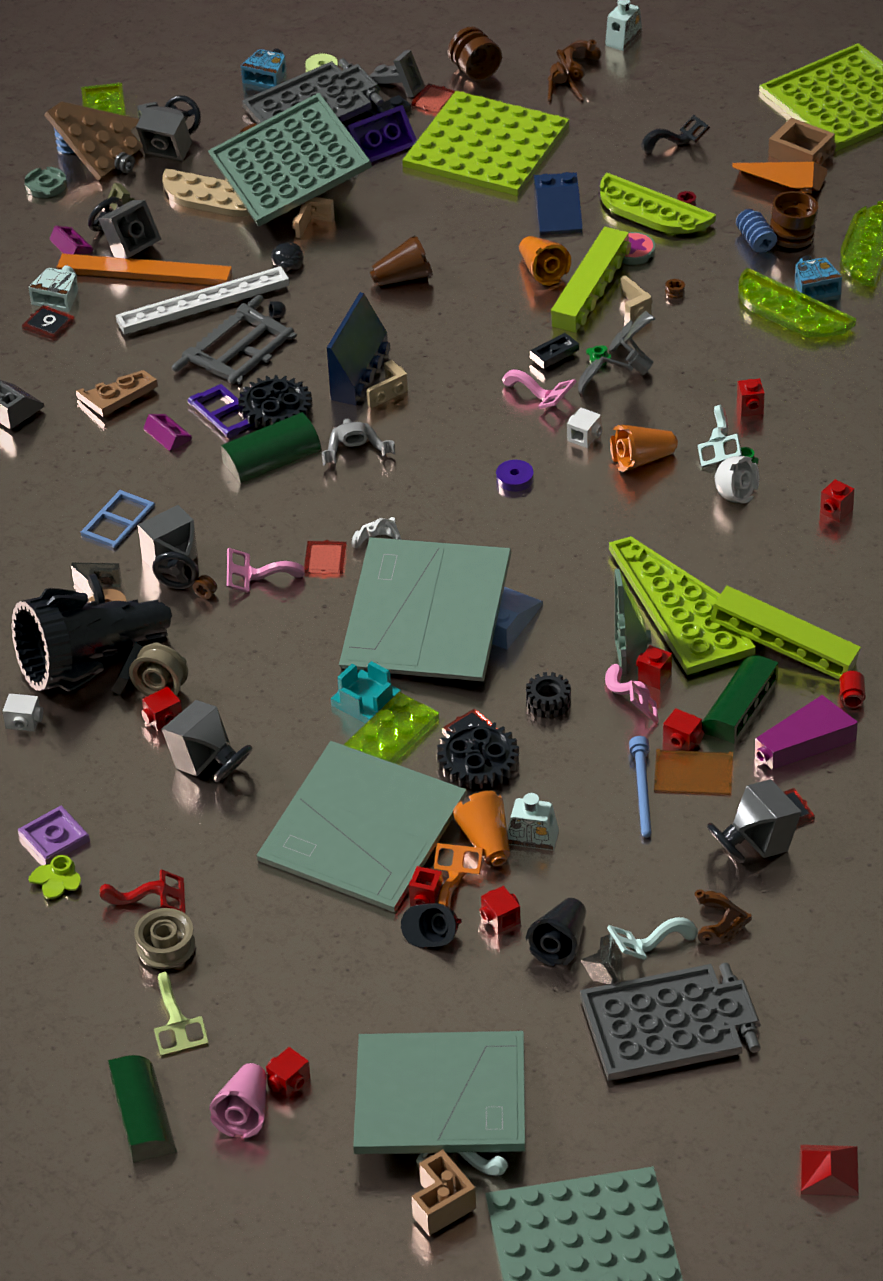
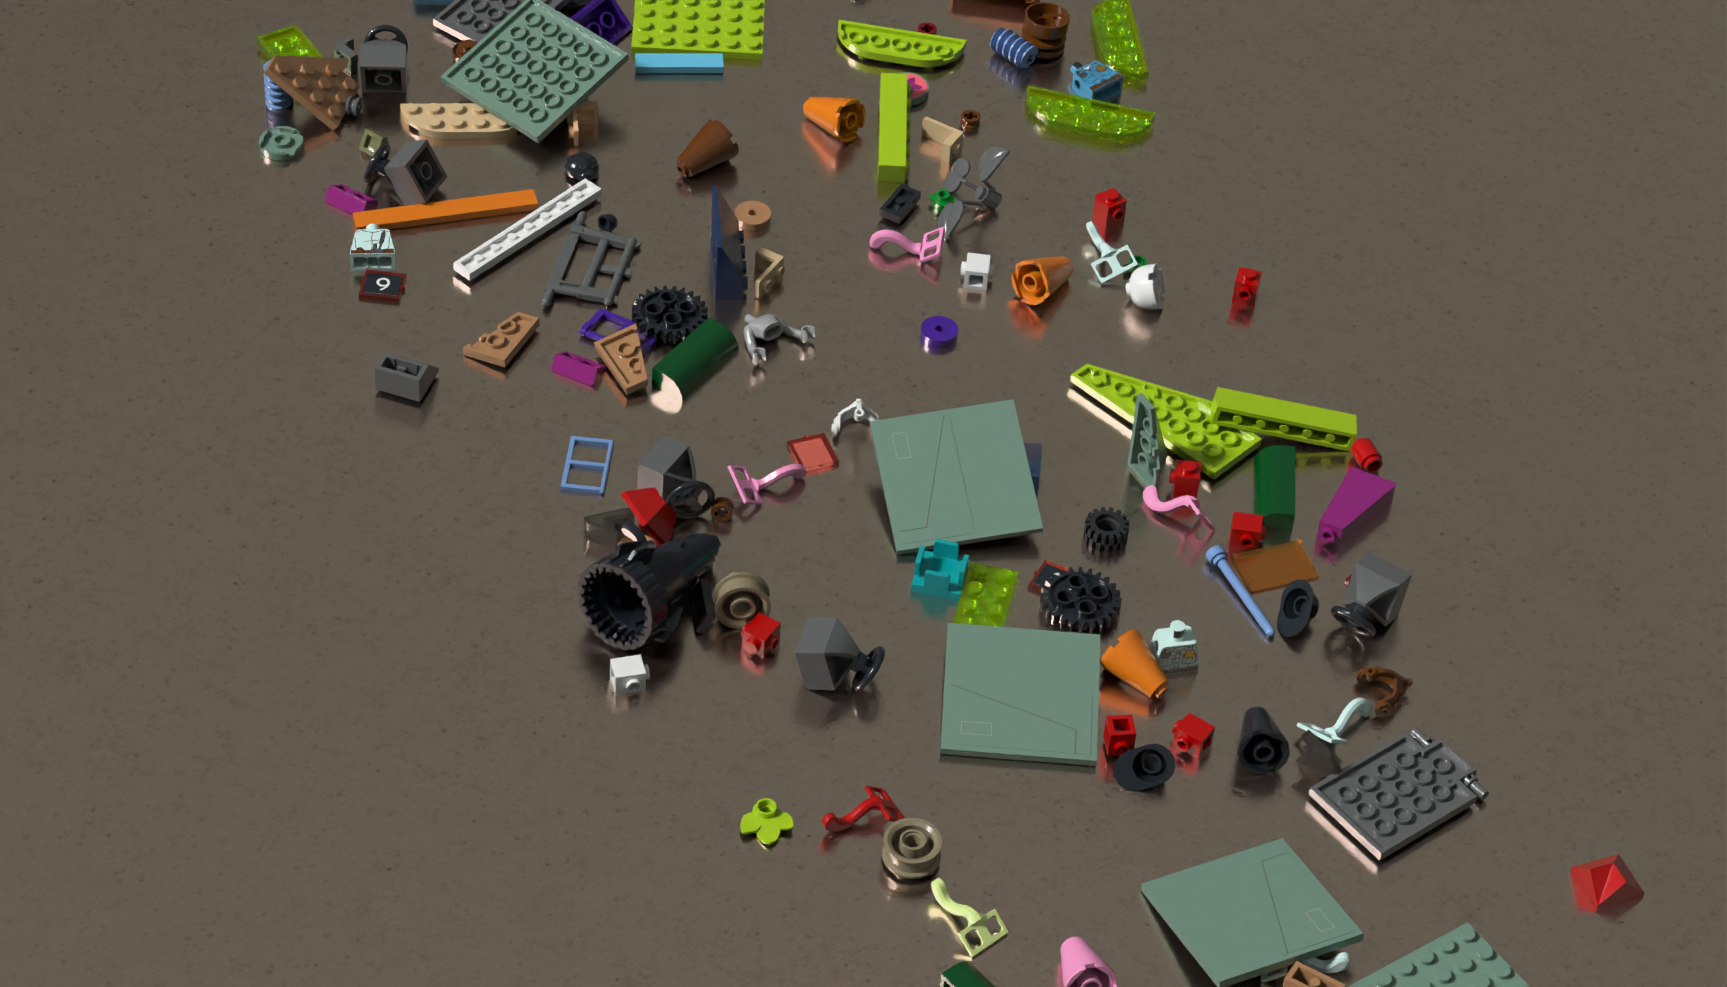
camera: 30 degrees left, 0 degrees up
medium lavender tile [18,805,90,865] -> none
red brick [266,1047,311,1098] -> none
orange piece [433,843,483,908] -> none
dark blue slope [534,172,583,235] -> none
none -> medium nougat wing [594,323,648,395]
none -> red slope [620,487,677,544]
none -> medium azure tile [635,53,724,73]
none -> medium nougat piece [735,201,771,232]
none -> black piece [1277,579,1319,637]

